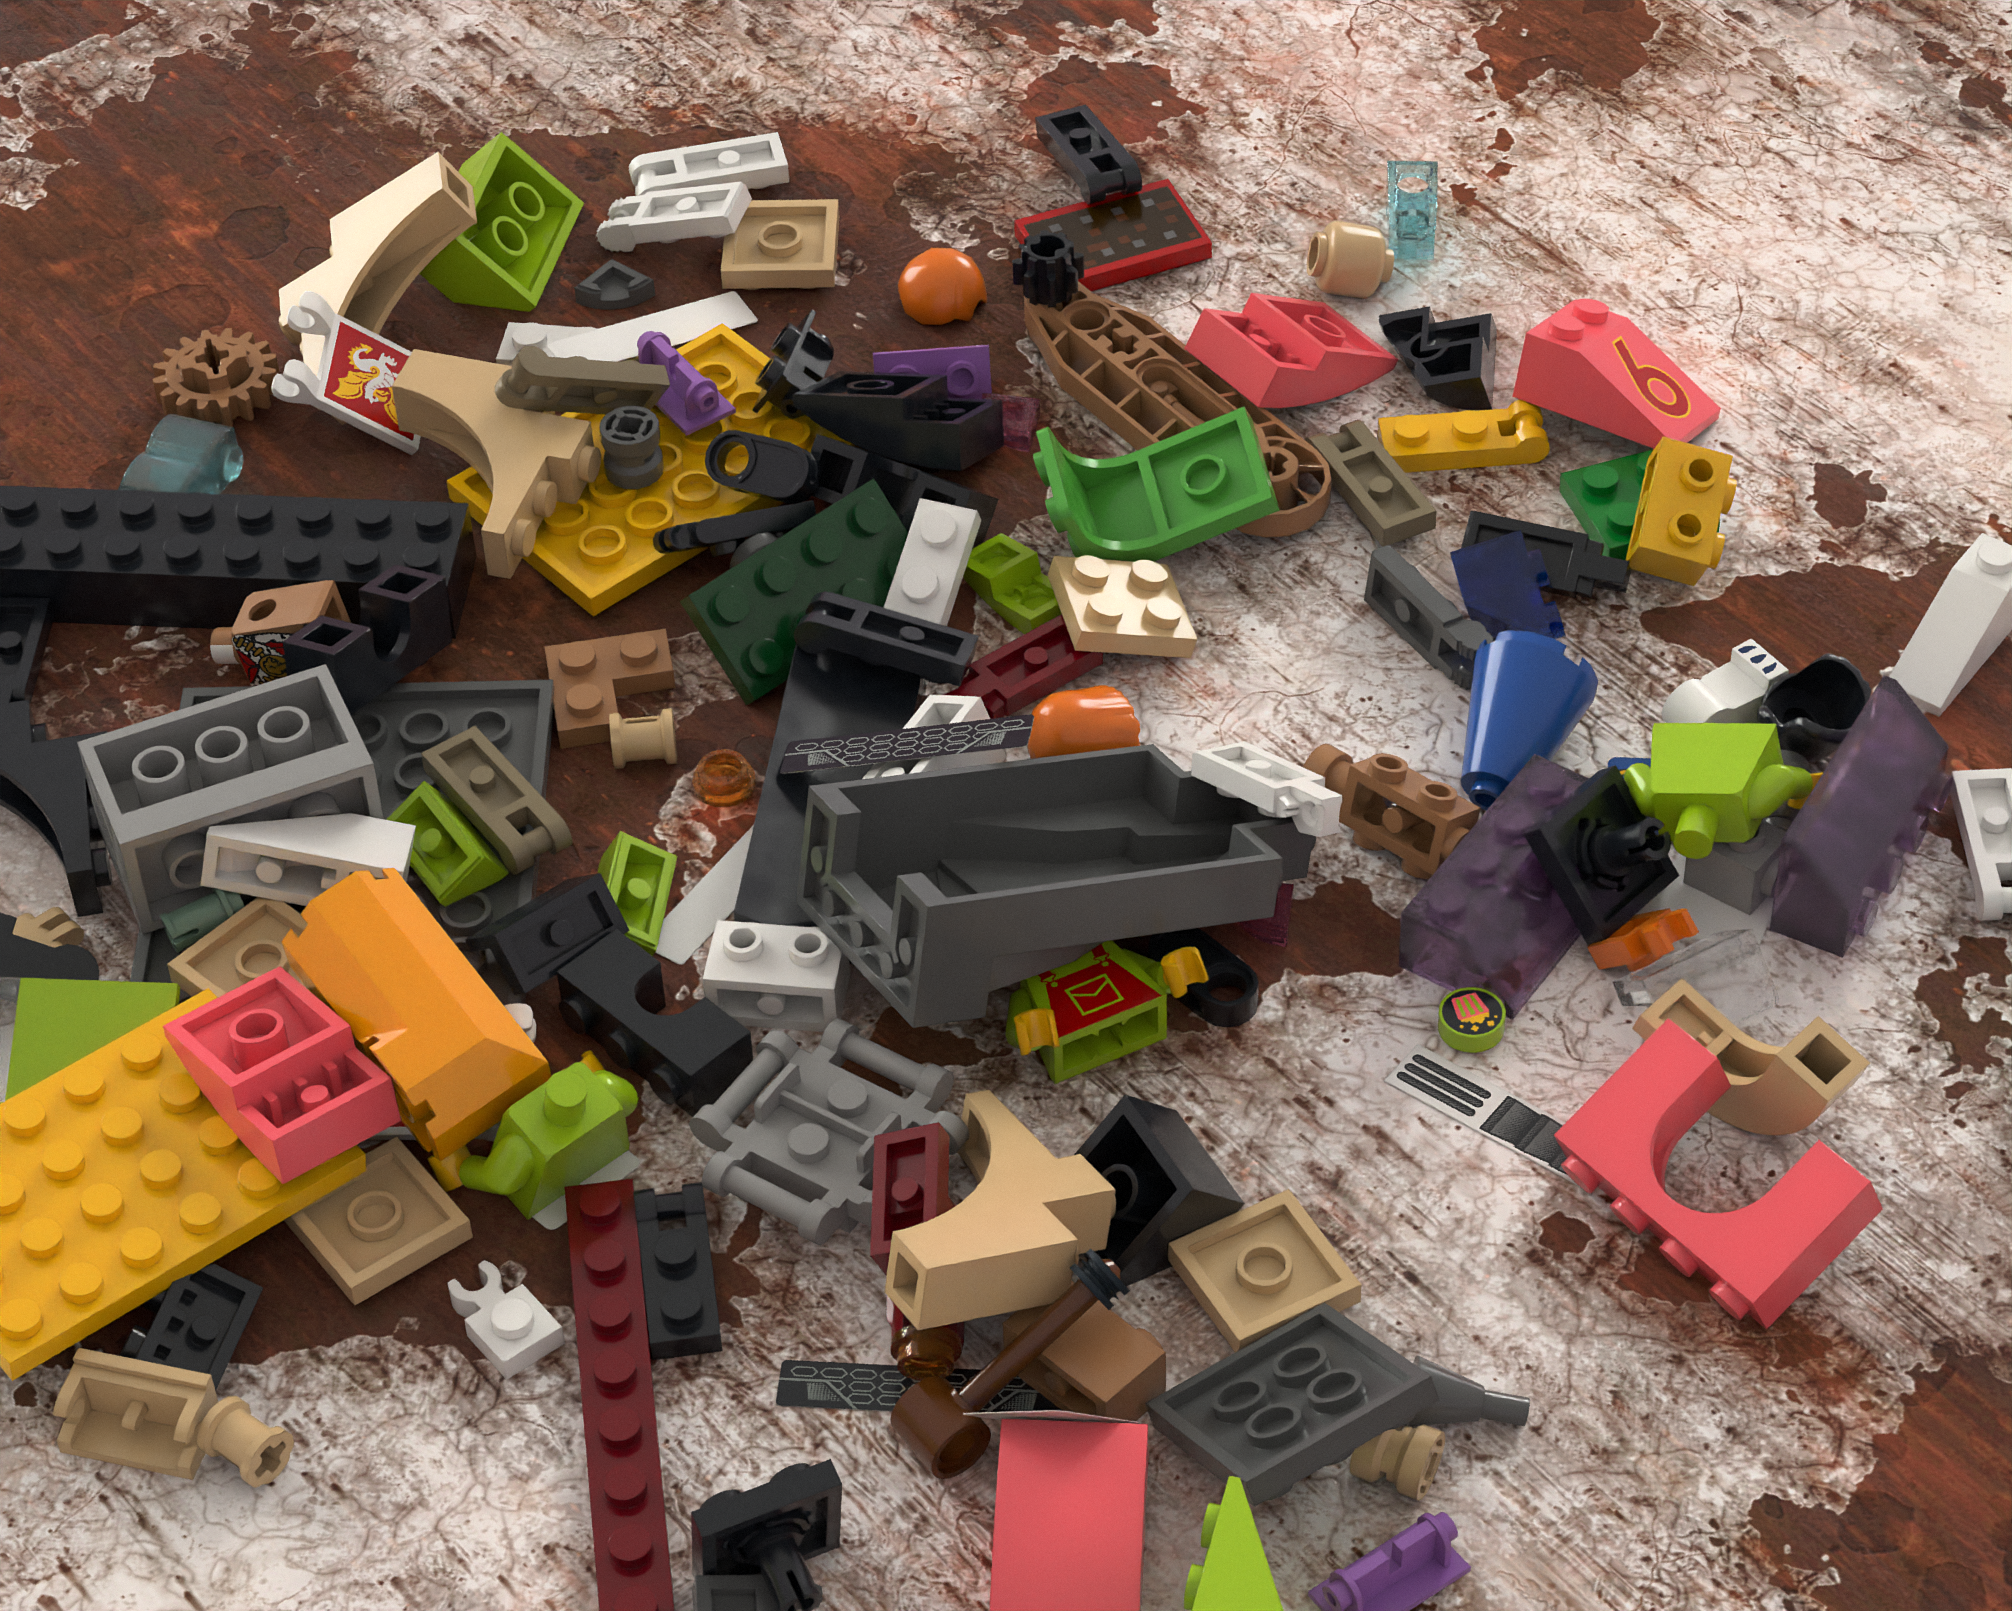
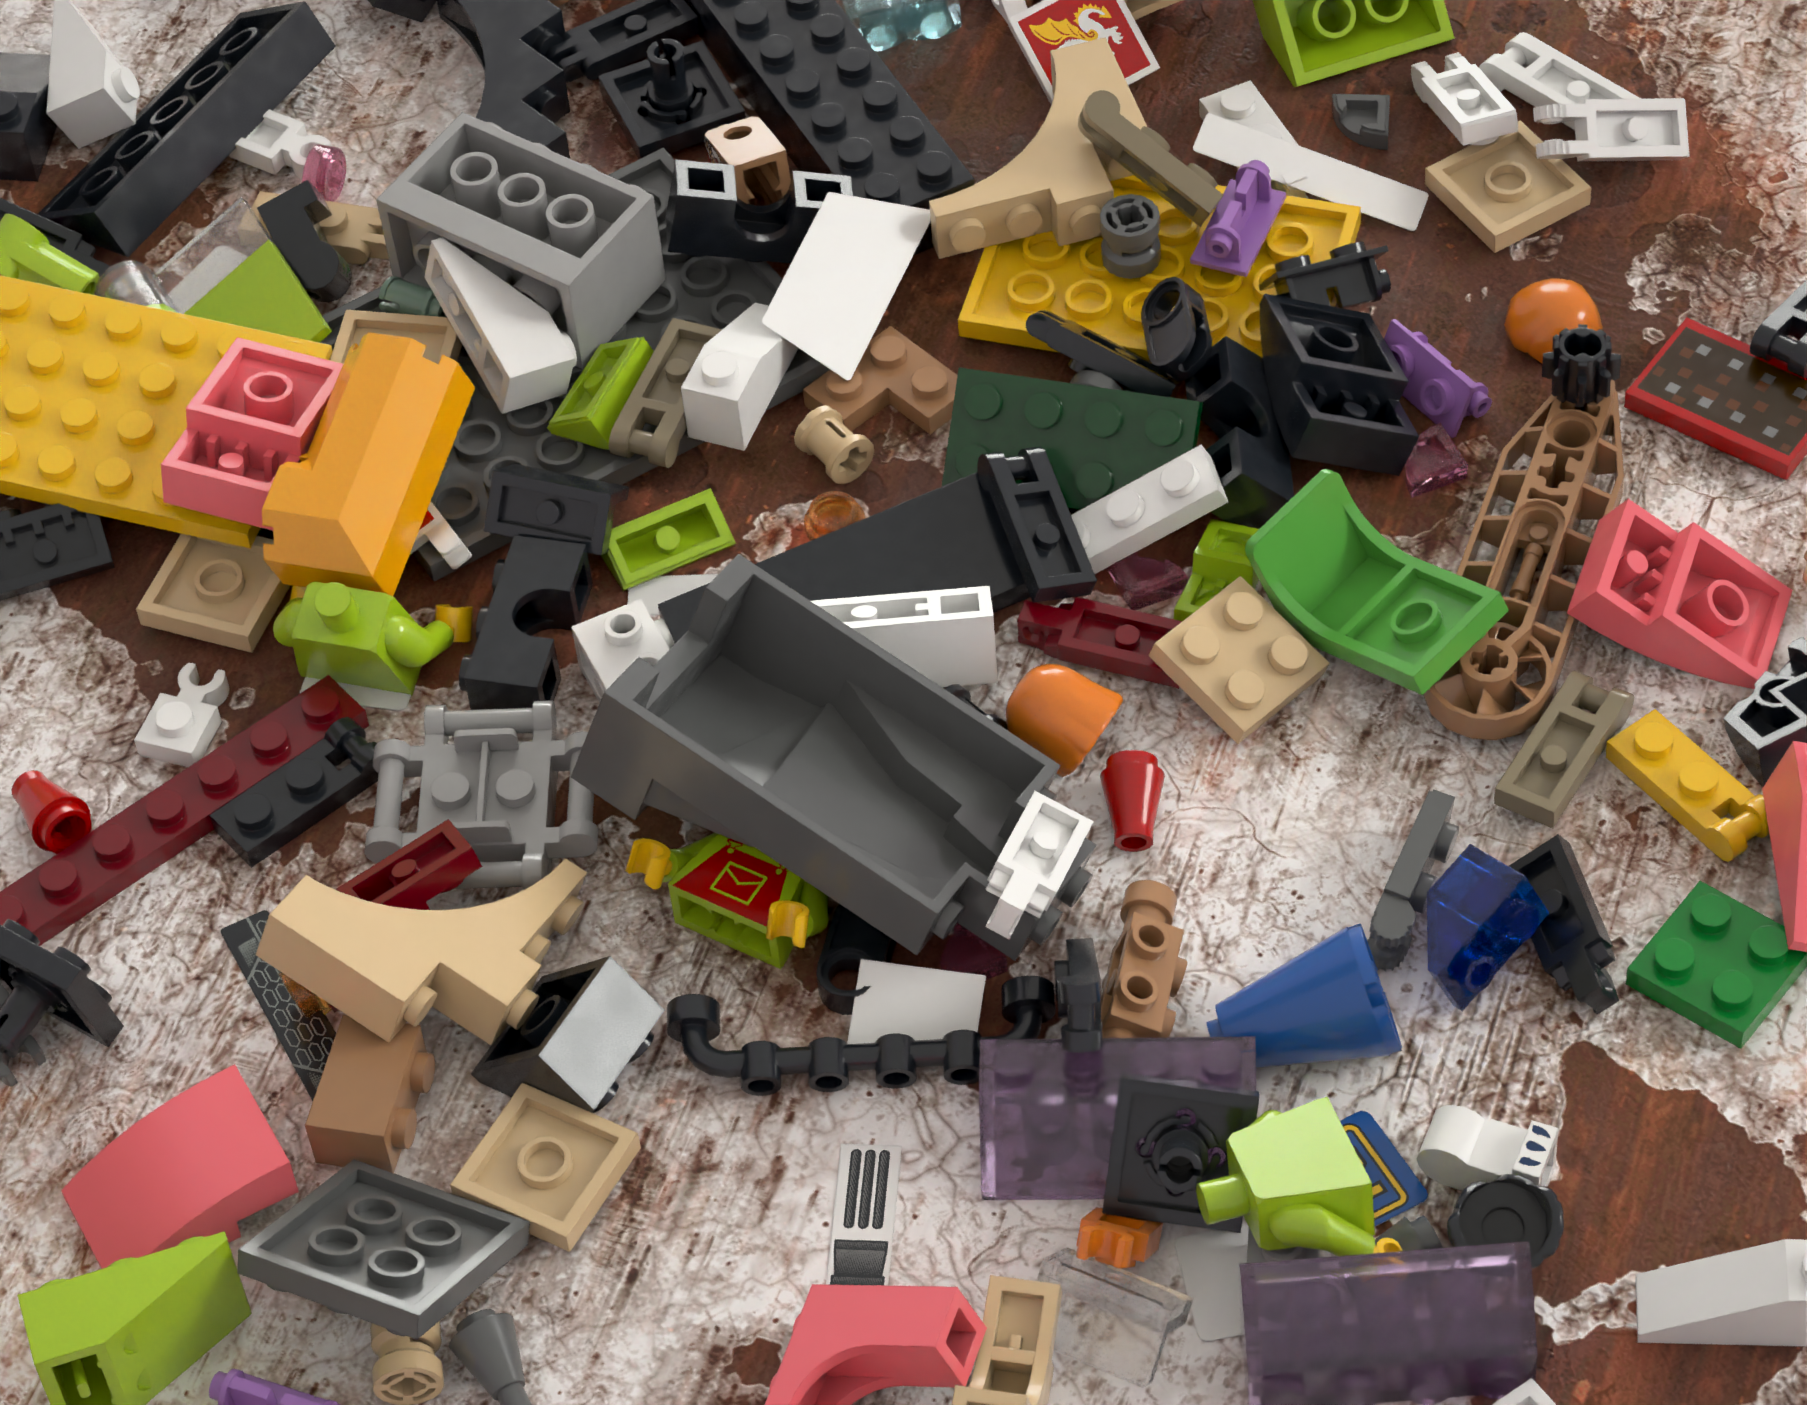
camera: 60 degrees right, 5 degrees up
black sticker [780,714,1034,774] -> none
reddish brown piece [890,1248,1130,1479] -> none
white sticker [963,1410,1139,1424] -> none
tile [1438,987,1506,1053] -> none
yellow brick [1626,436,1737,586] -> none
none -> red cone [11,770,92,854]
none -> black plate [598,38,746,159]
none -> black bar [667,975,1056,1096]
none -> white slope [681,303,798,451]
none -> white sticker [762,192,931,380]
none -> white sticker [847,959,986,1067]
none -> black plate [1054,938,1103,1053]
none -> red cone [1100,750,1165,852]
none -> clear pink tile [1106,551,1188,610]
none -> white hinge [1533,98,1689,162]

